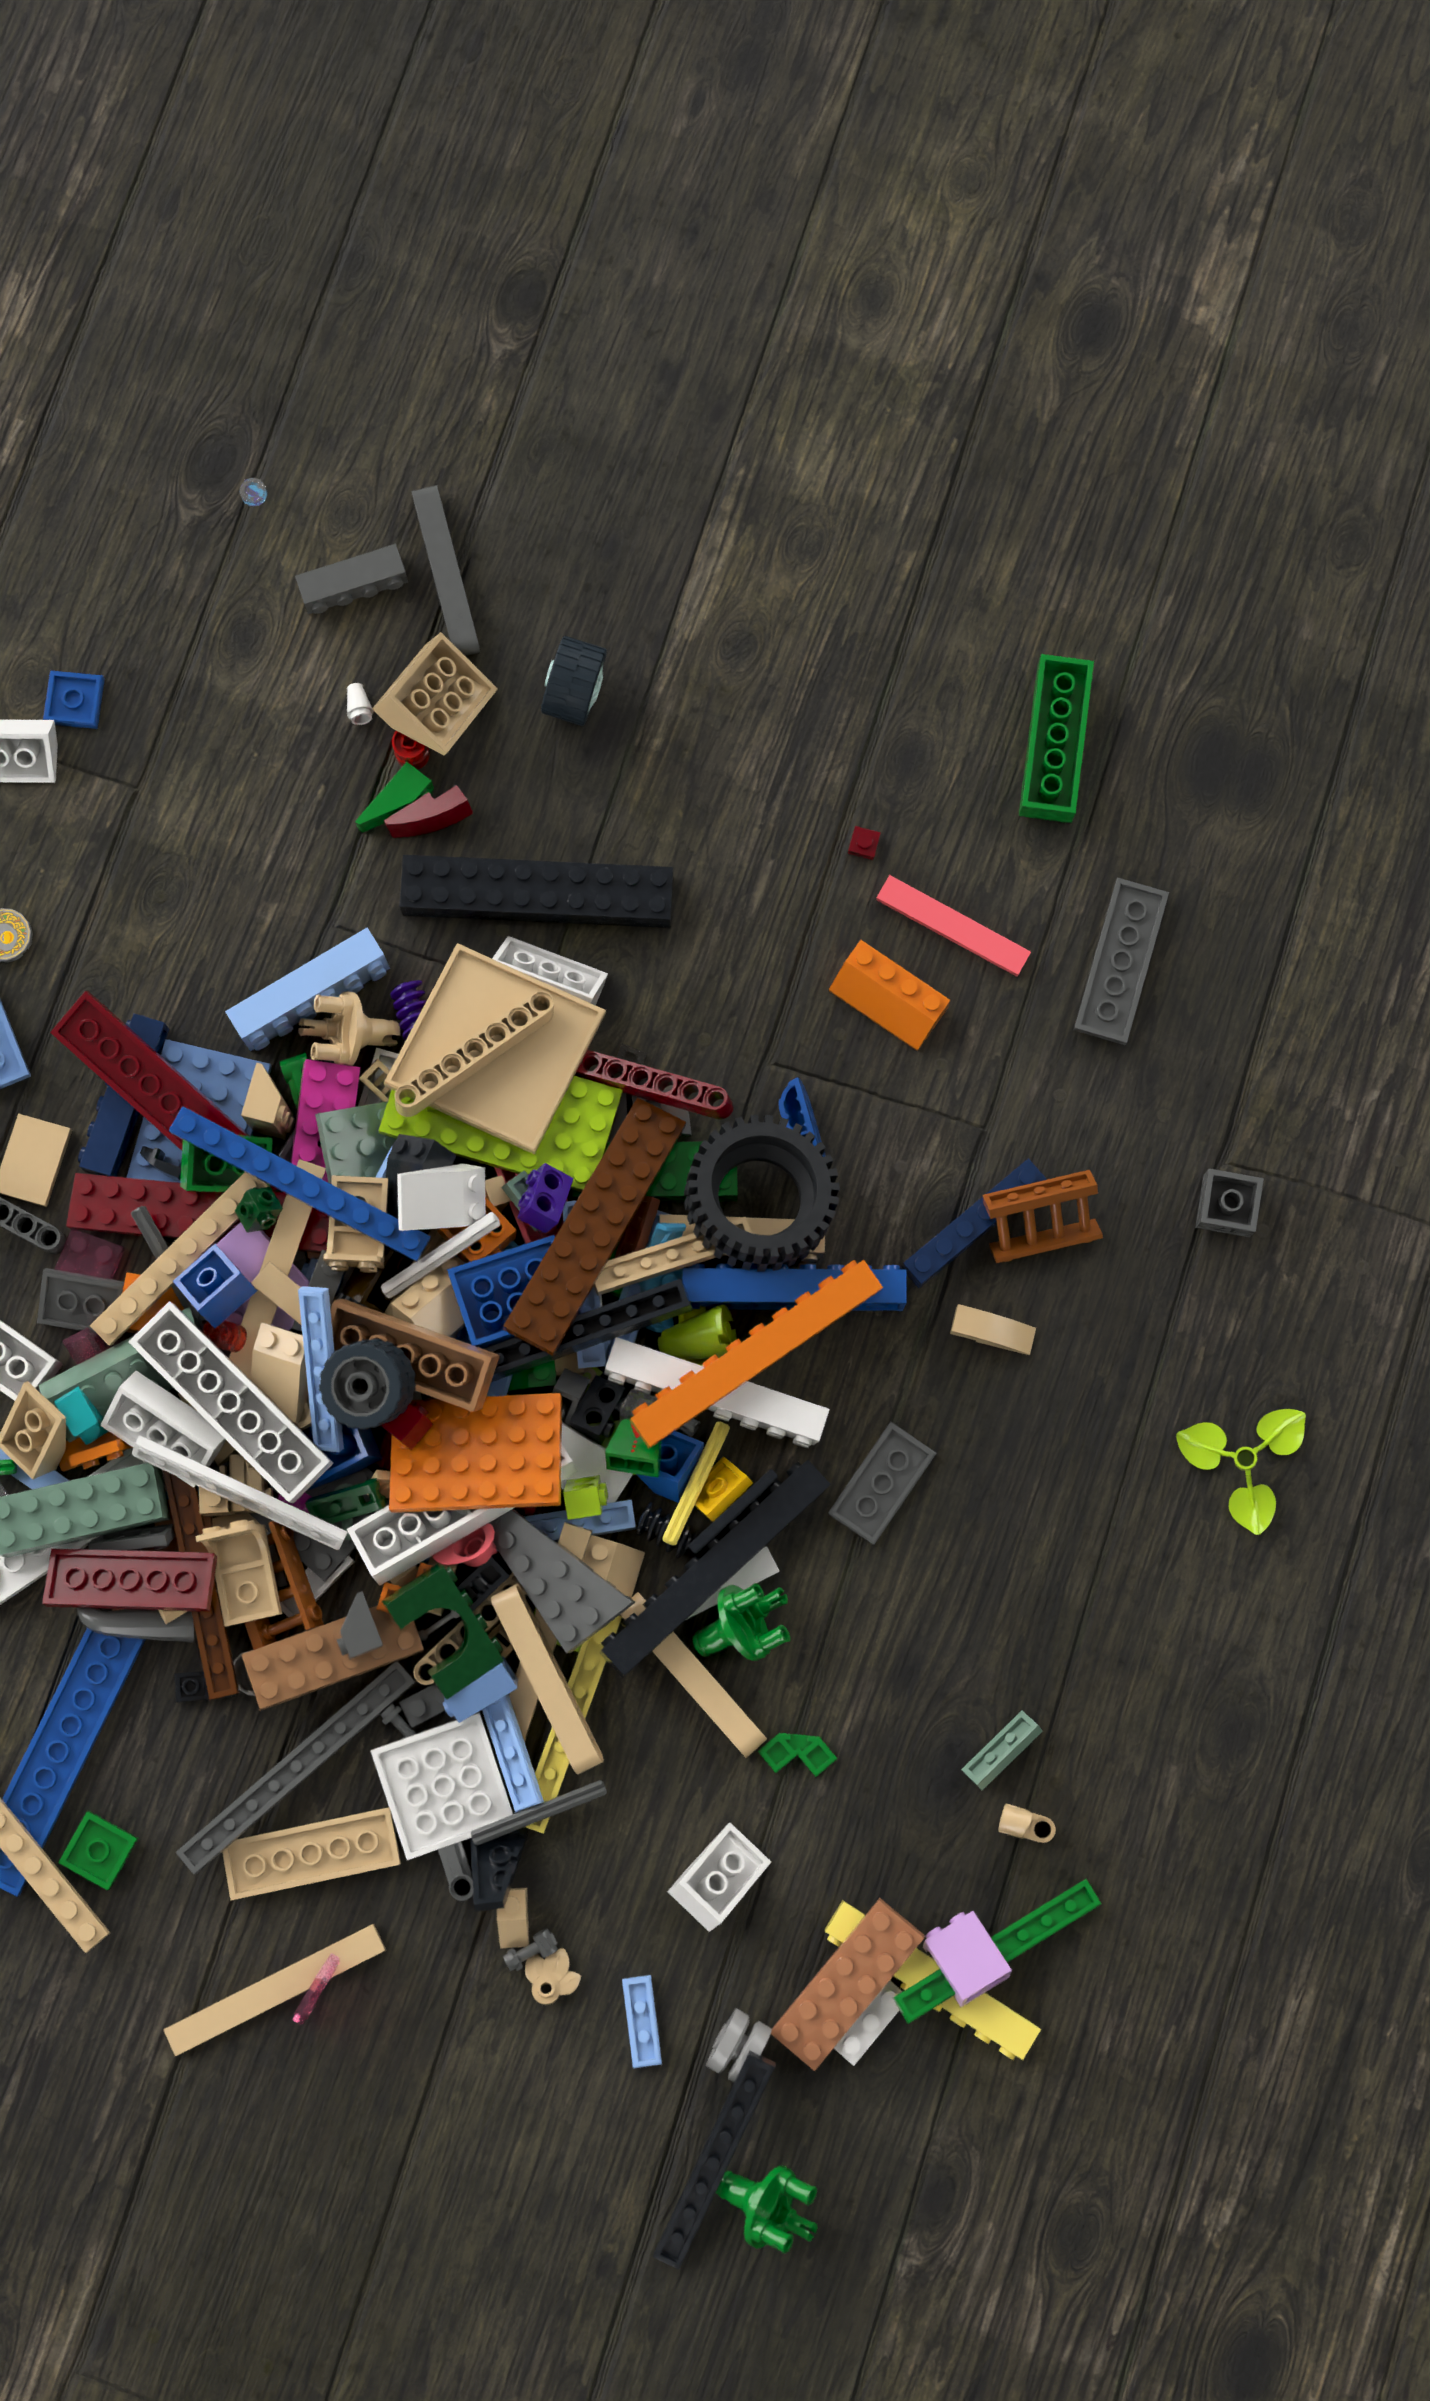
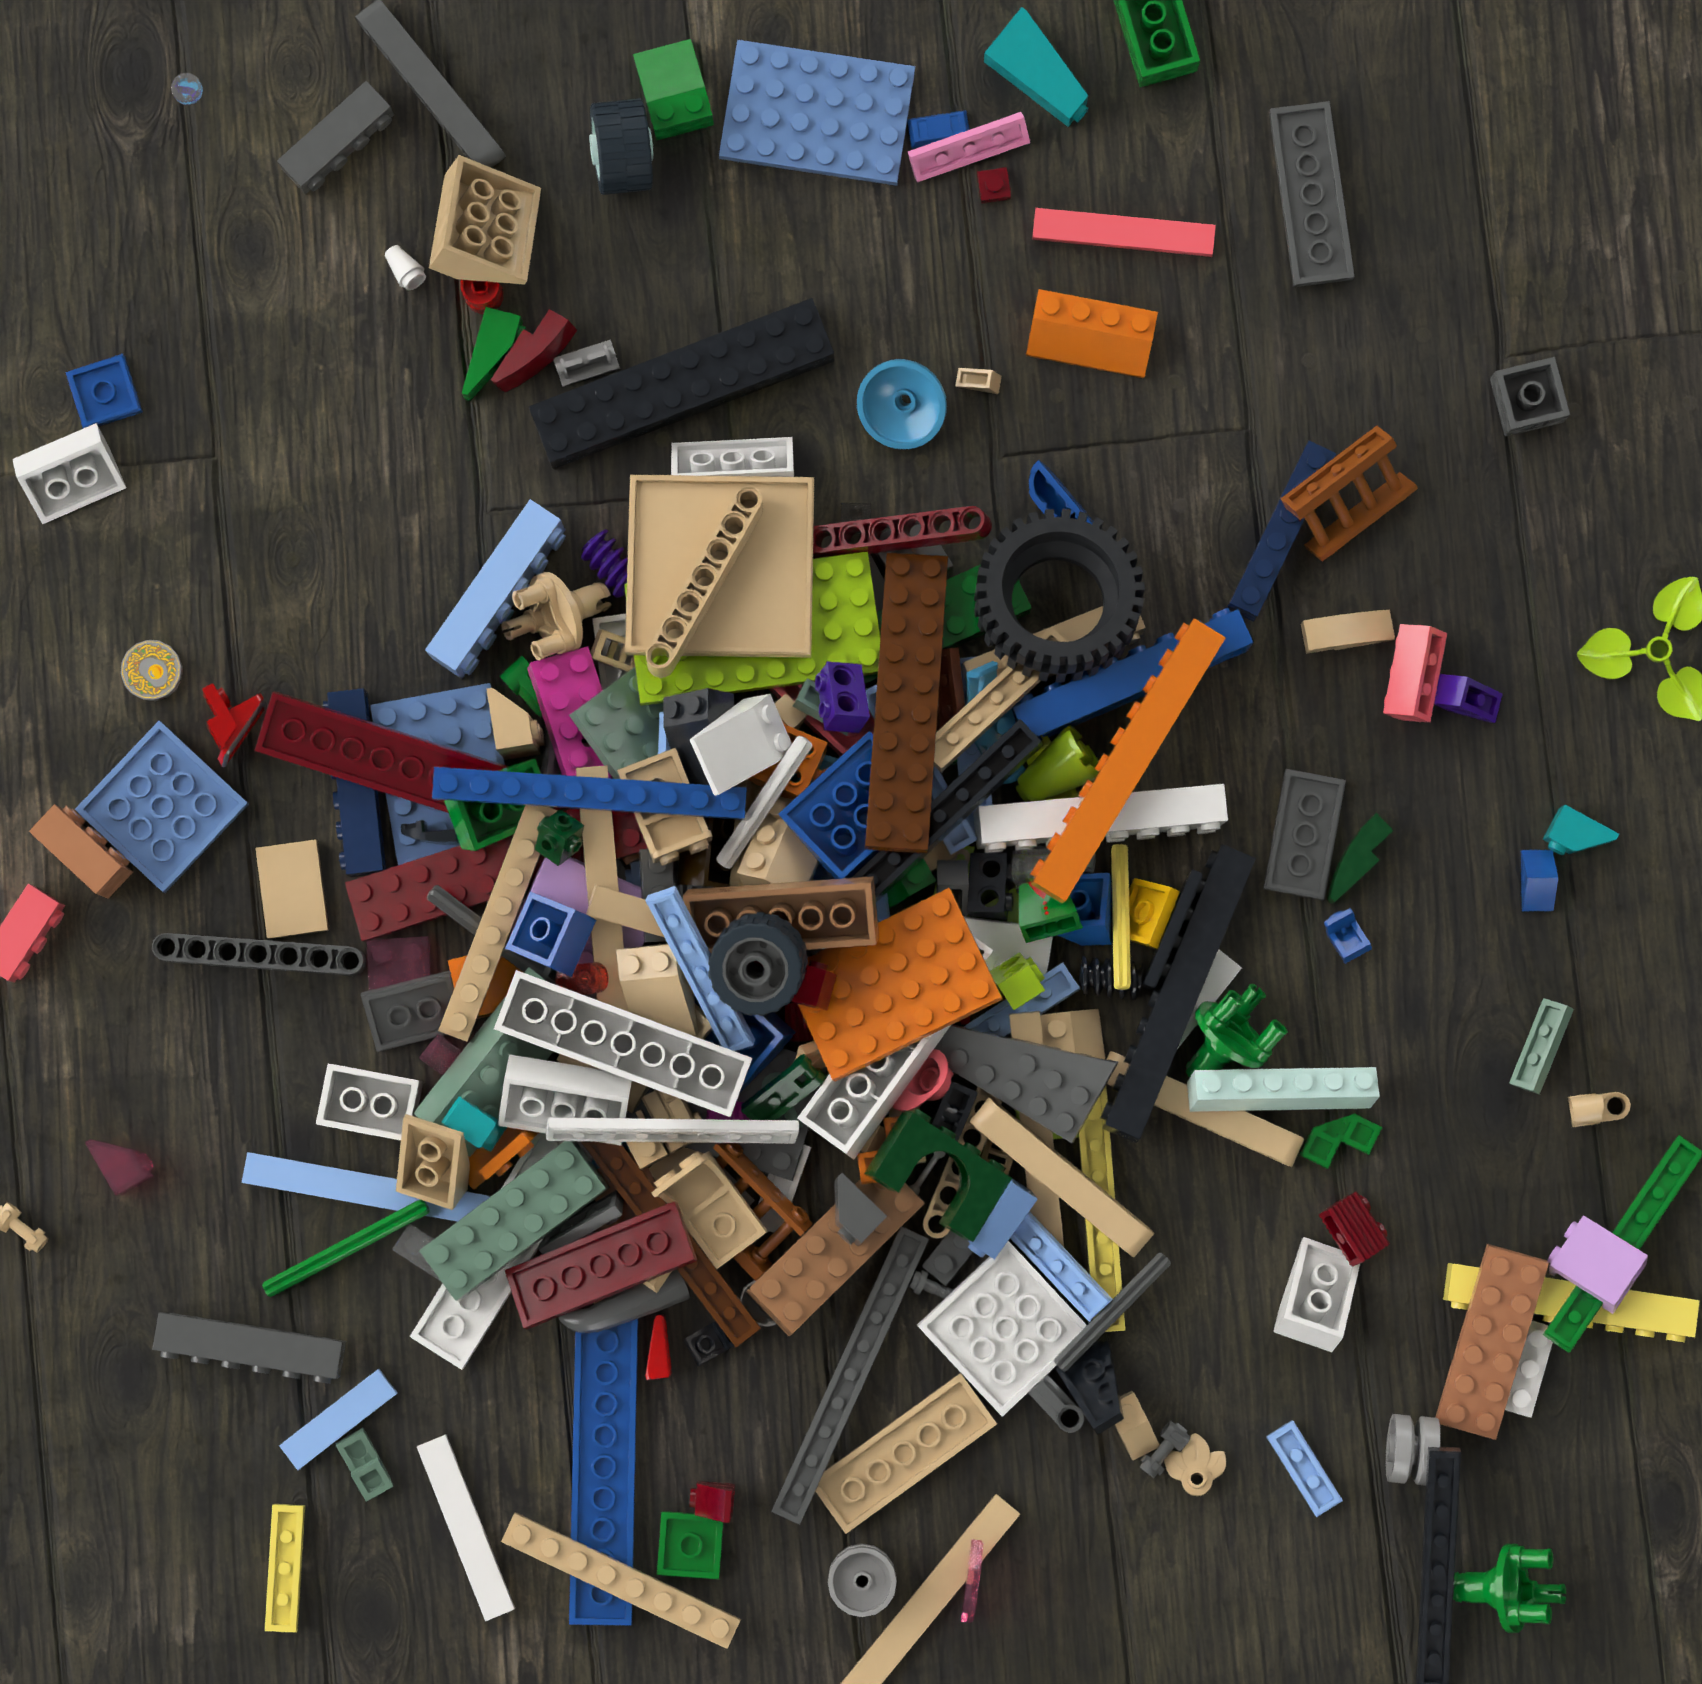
camera: 20 degrees left, 5 degrees up
none -> red piece [202,683,266,767]
none -> light grey hinge [554,339,620,387]
none -> green slope [633,39,714,141]
none -> red slope [645,1314,672,1380]
none -> dark red slope [689,1481,735,1523]
none -> medium blue plate [719,40,915,186]
none -> light grey wheel [828,1543,897,1617]
none -> dark azure dish [857,359,947,449]
none -> blue tile [907,110,969,149]
none -> bright pink plate [908,112,1030,182]
none -> tan piece [955,368,1002,394]
none -> teal slope [984,7,1089,127]
none -> light aqua brick [1187,1067,1380,1112]
none -> dark red brick [1319,1191,1390,1267]
none -> blue bracket [1324,908,1372,963]
none -> dark green slope [1327,813,1393,904]
none -> coral brick [1383,624,1447,722]
none -> dark purple slope [1434,674,1502,723]
none -> blue slope [1521,850,1558,912]
none -> teal slope [1542,805,1619,855]

